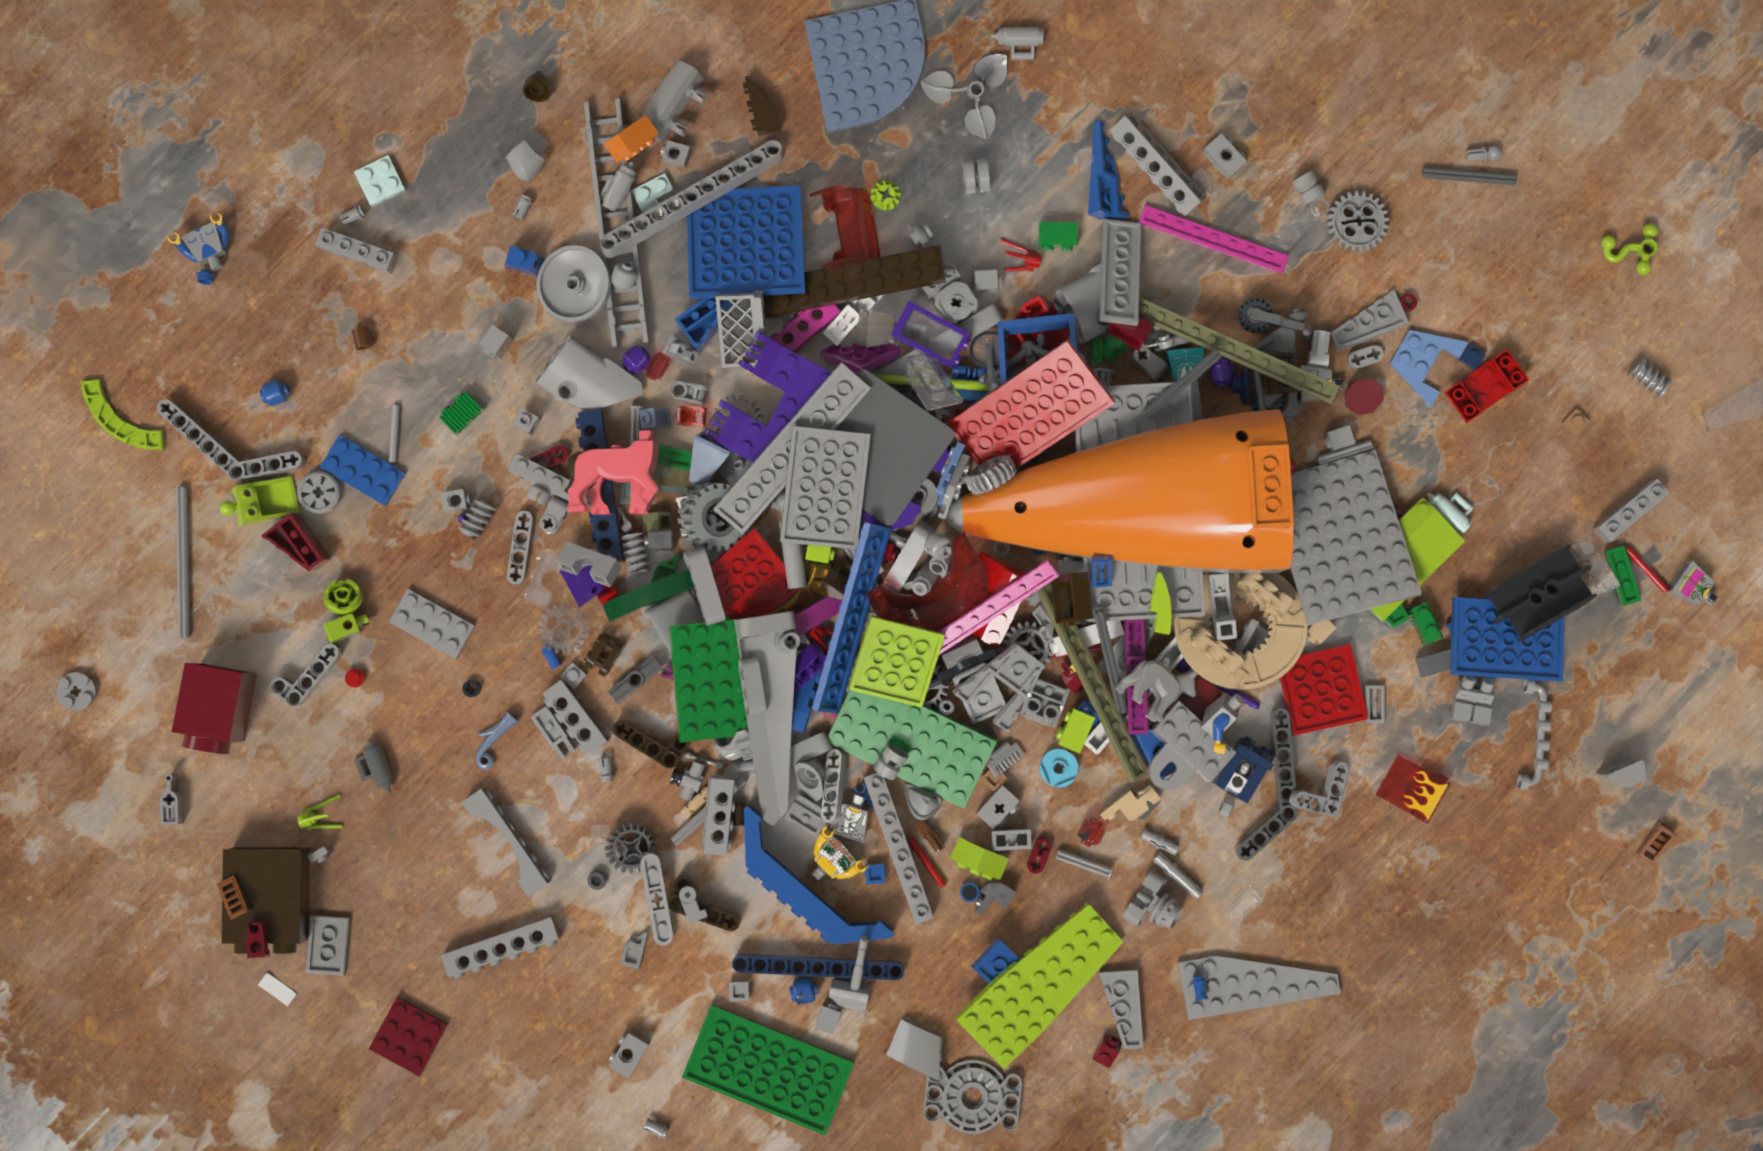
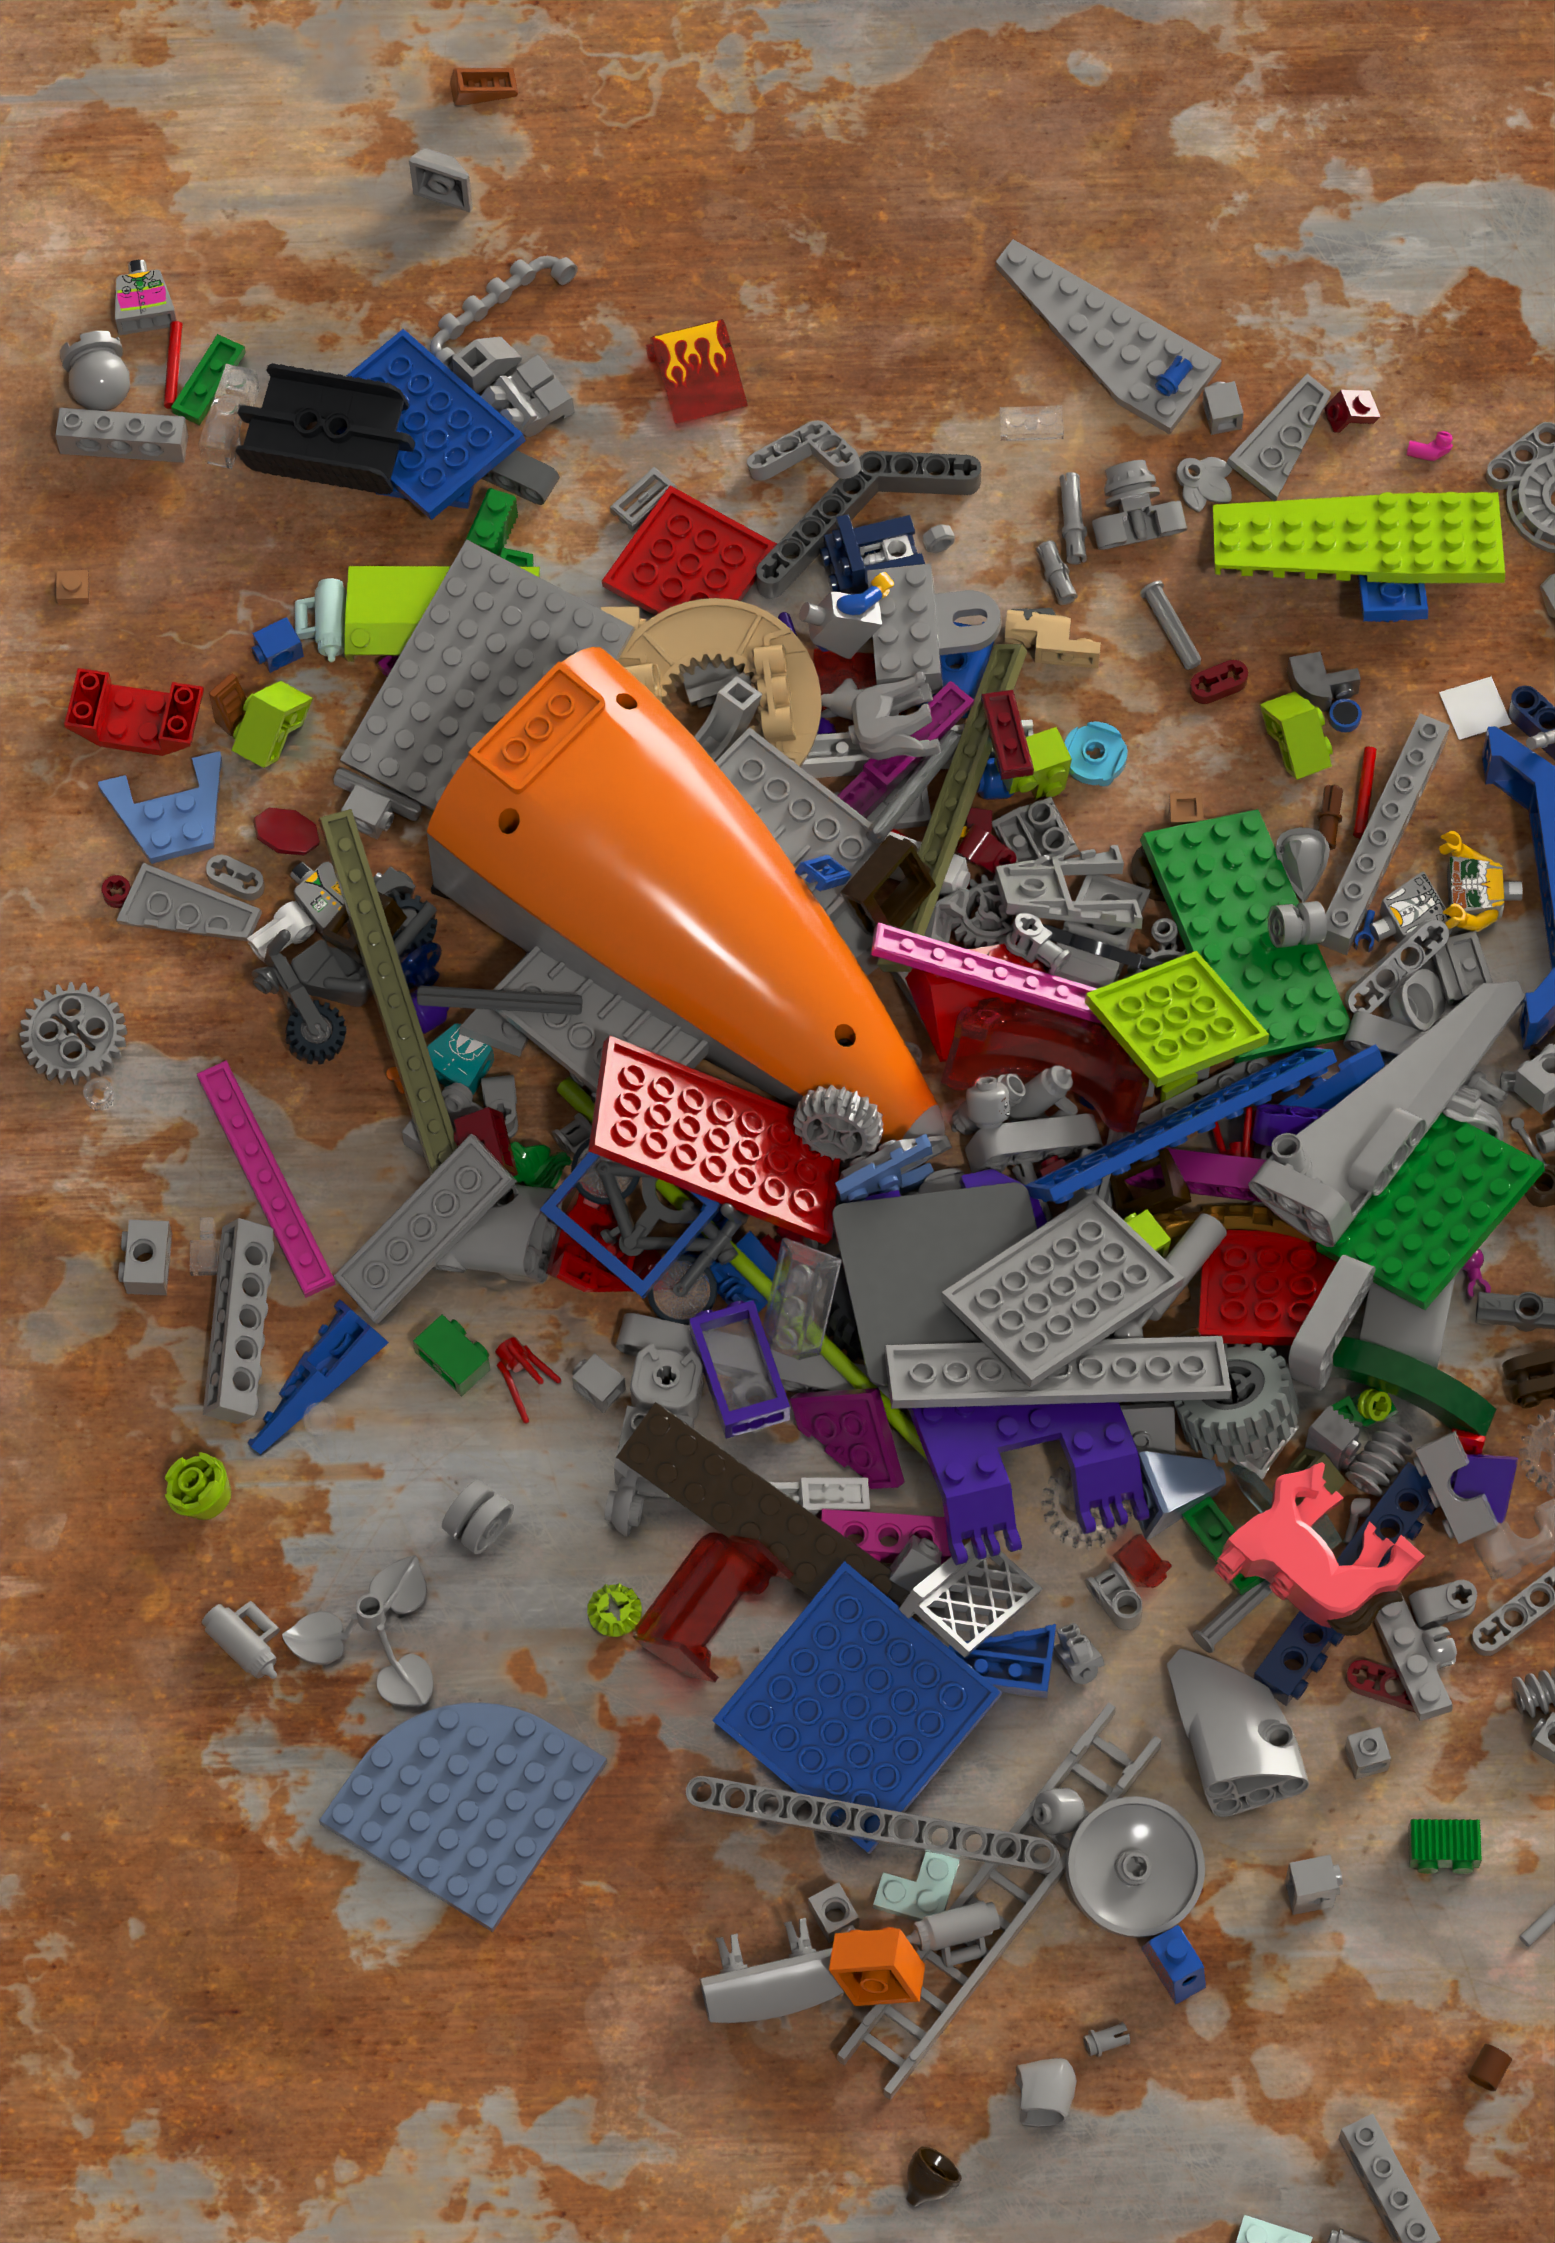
camera: 135 degrees left, 20 degrees down
dark purple head [622,346,651,374] -> none
sand blue bracket [640,407,671,429] -> none
clear red brick [644,352,671,381] -> none
dark brown slope [742,76,780,136] -> none
clear torso [857,308,902,347] -> none
blue plate [865,863,886,885] -> none
light grey brick [976,785,1019,830] -> none
light grey piece [987,742,1025,777] -> none
light grey brick [991,828,1032,851] -> none
clear red head [1078,817,1106,847] -> none
lime slope [1149,572,1172,635] -> none
light grey wheel [1292,170,1327,206] -> none
dark blue plate [1458,344,1486,371] -> none
none -> light grey tile [60,331,130,411]
none -> lime cone [165,1452,231,1520]
none -> dark orange slope [209,673,247,736]
none -> lime brick [231,681,313,768]
none -> blue brick [251,617,304,673]
none -> light grey slope [452,337,522,394]
none -> light grey brick [889,1535,942,1592]
none -> dark red piece [956,823,1017,874]
none -> dark red tile [981,690,1034,780]
none -> light grey connector [1005,913,1072,975]
none -> light grey plate [1176,457,1232,512]
none -> light grey brick [1202,381,1244,435]
none -> lime bush [1357,1388,1392,1421]
none -> dark pink arm [1407,431,1453,461]
none -> white sticker [1439,676,1512,740]

